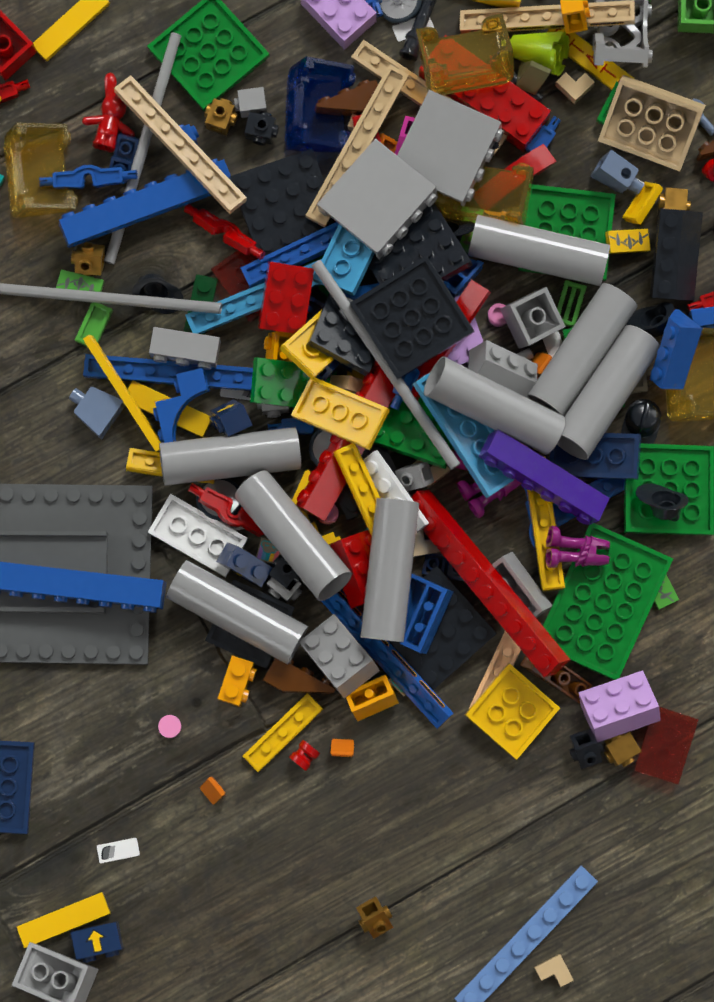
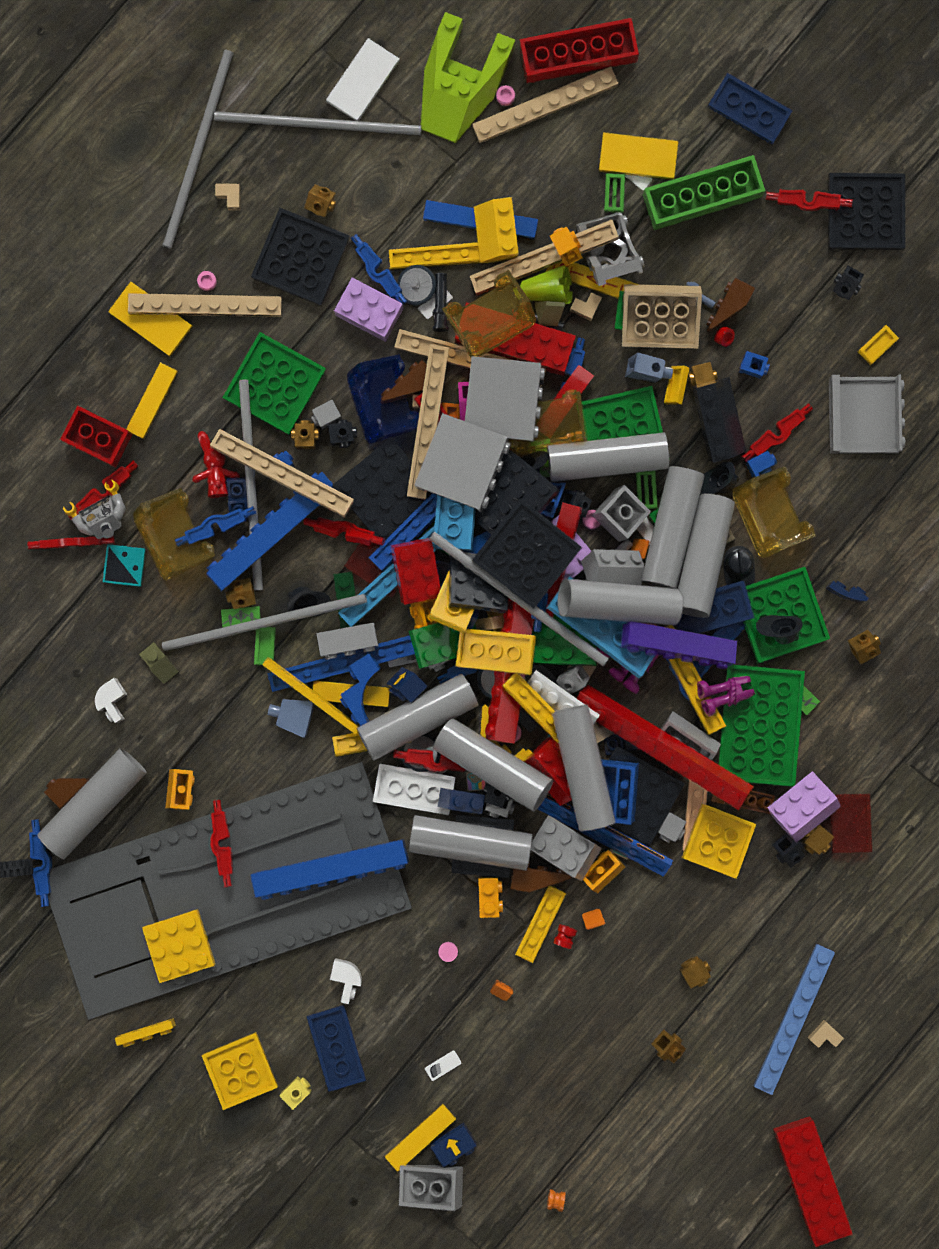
camera: 20 degrees left, 5 degrees up
yellow tile [605,229,650,254] -> none
blue slope [650,309,703,389] -> none
none -> white brick [330,959,362,1004]
none -> black brick [558,489,592,518]
none -> light grey brick [658,812,686,843]
none -> pearl gold brick [679,956,712,988]

